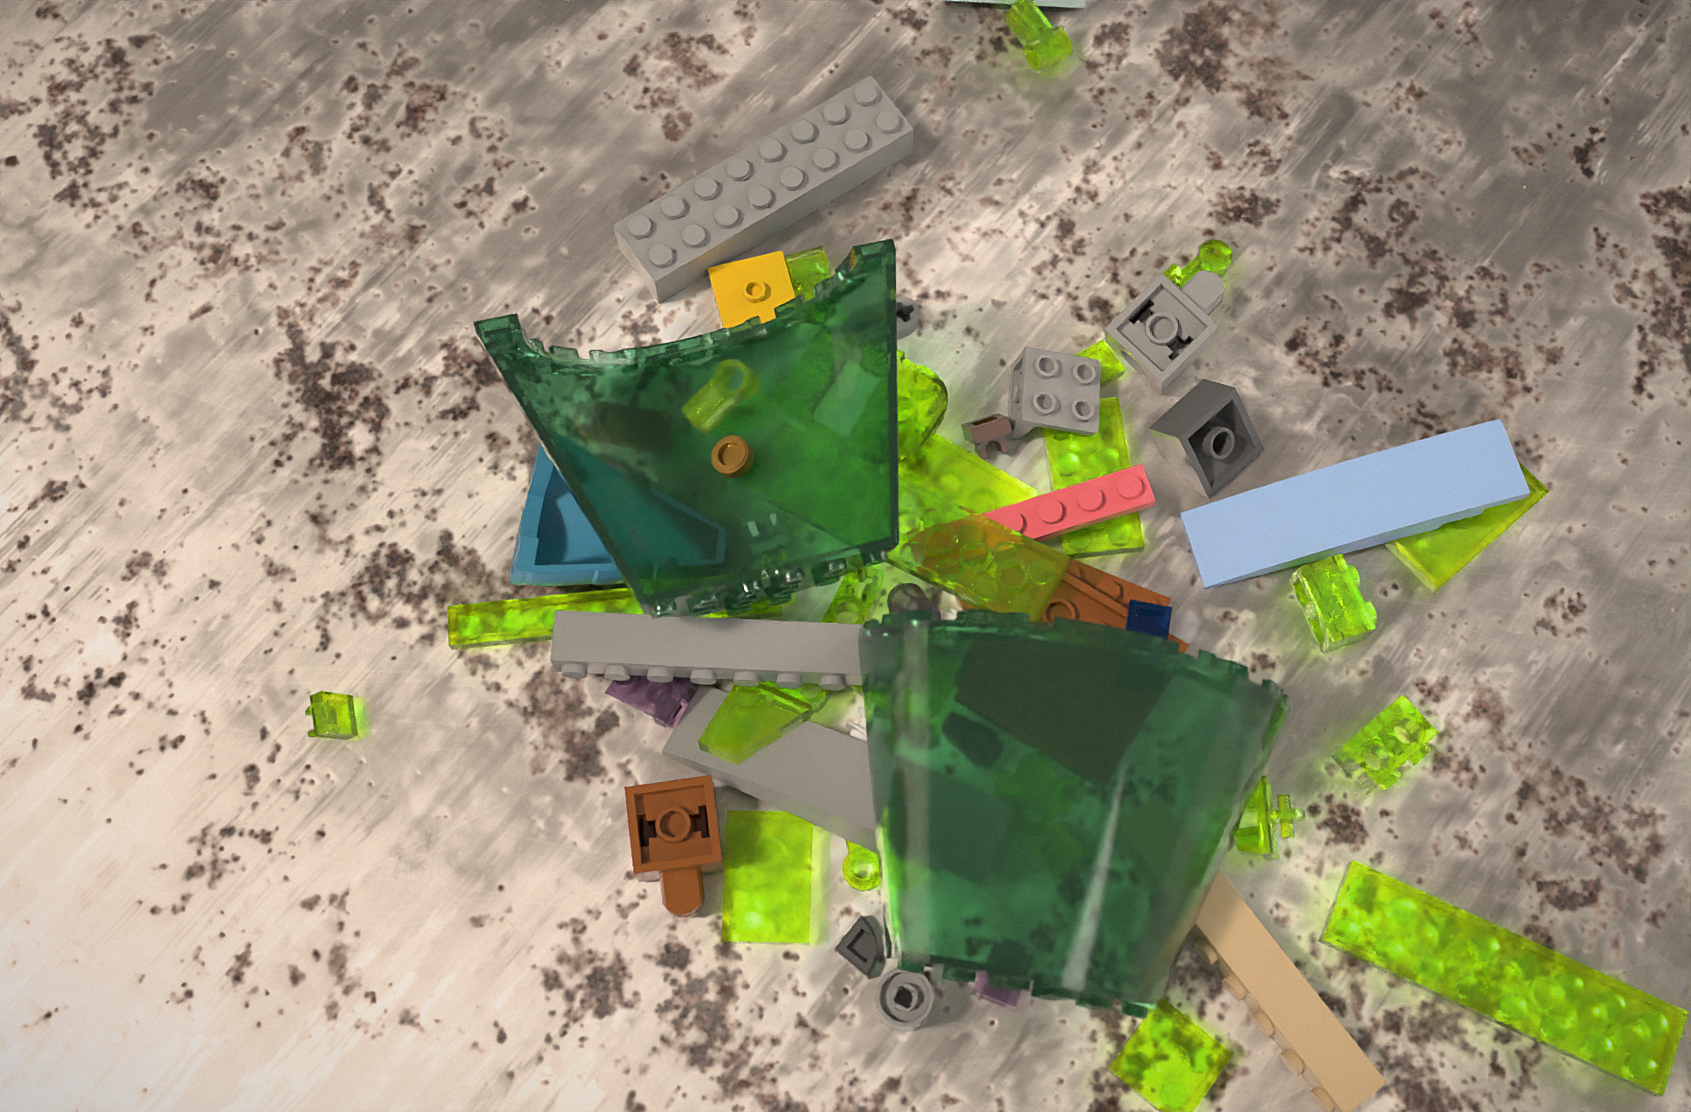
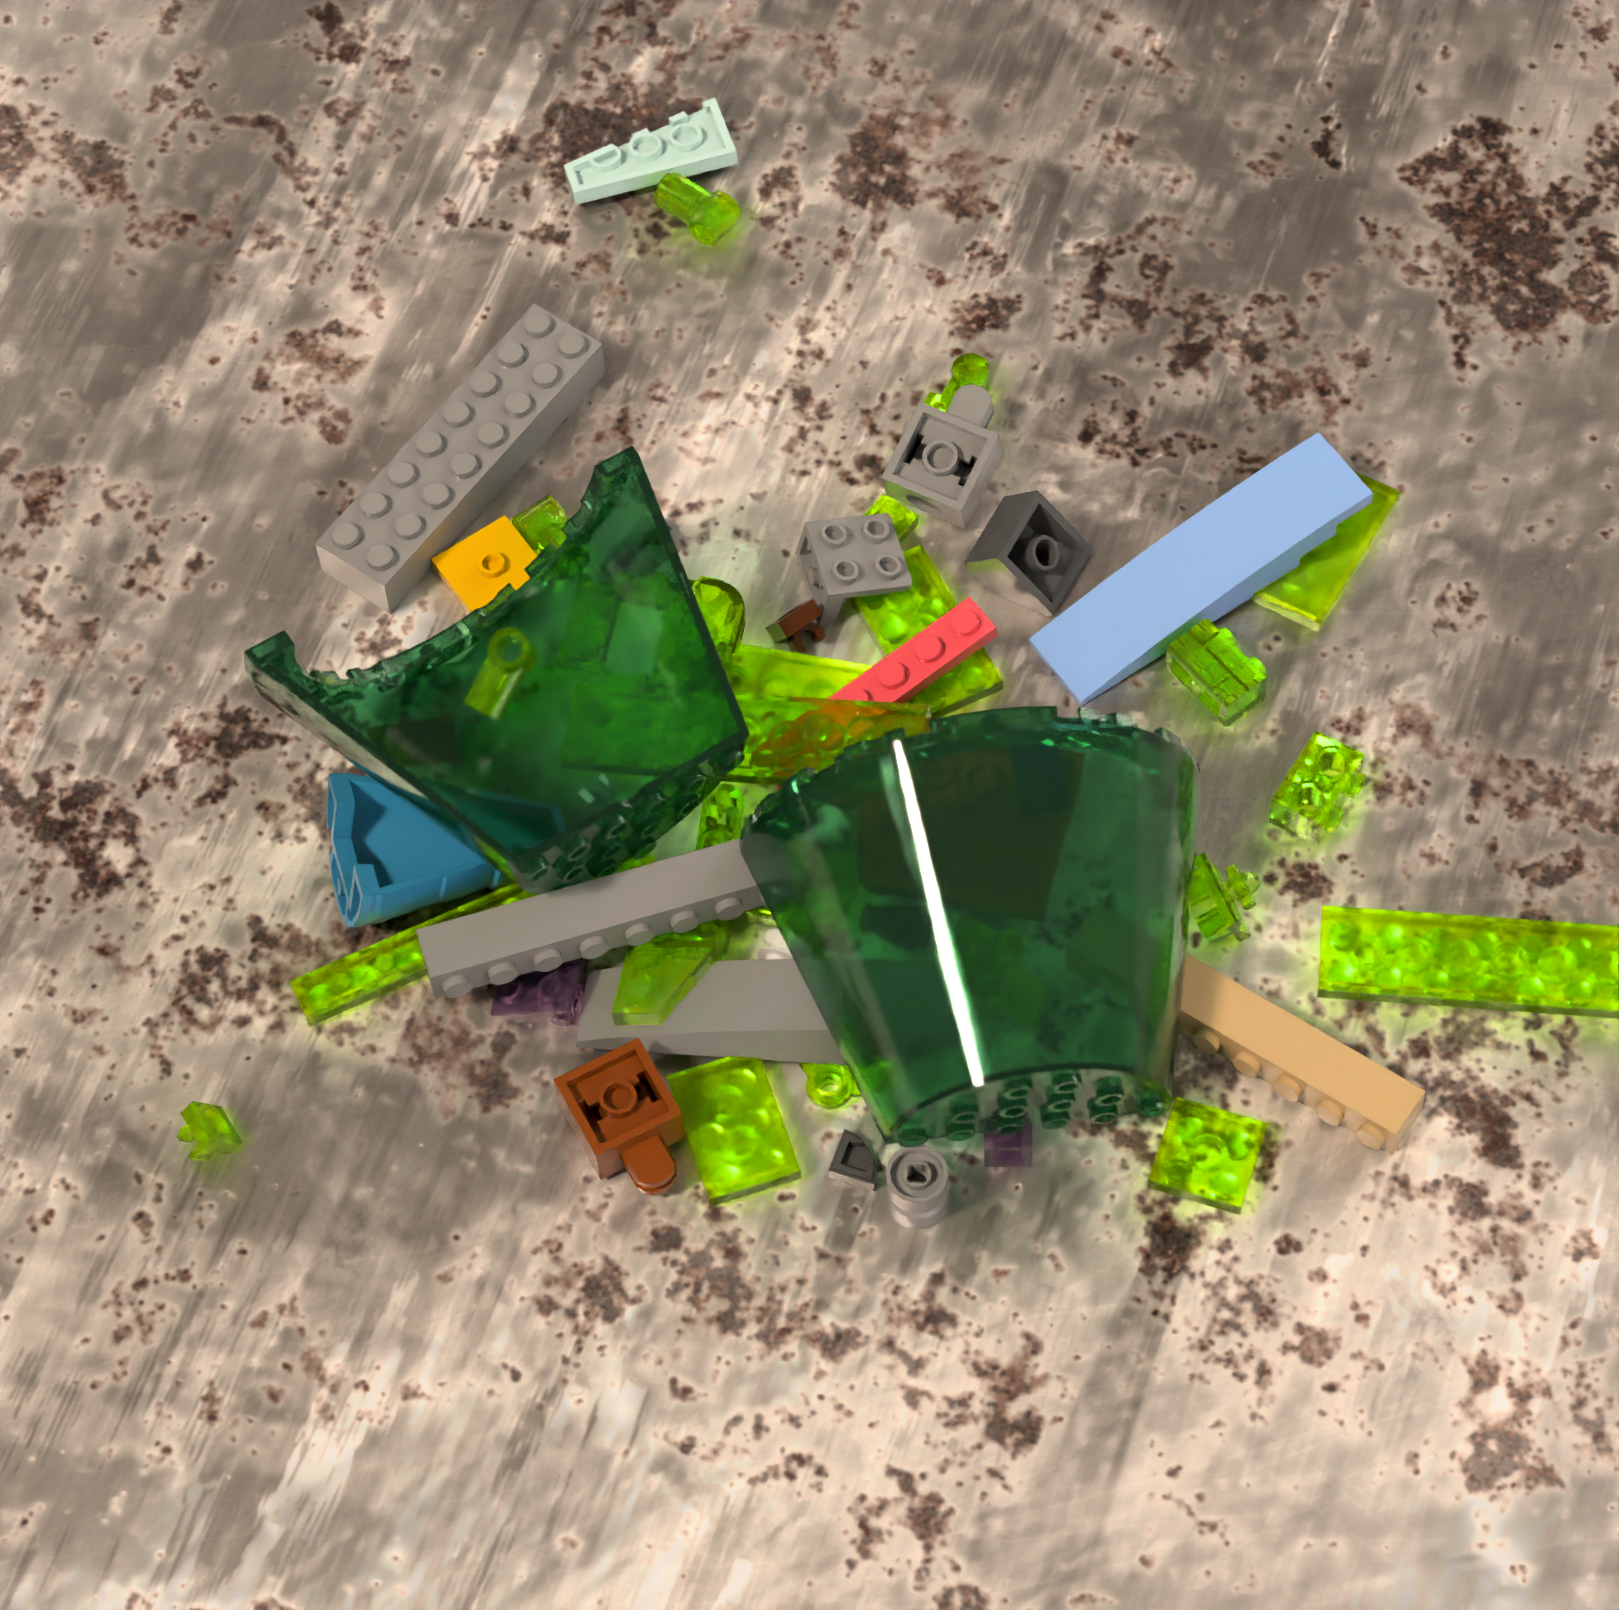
camera: 15 degrees left, 10 degrees down
pearl gold tile [711,435,754,478] -> none

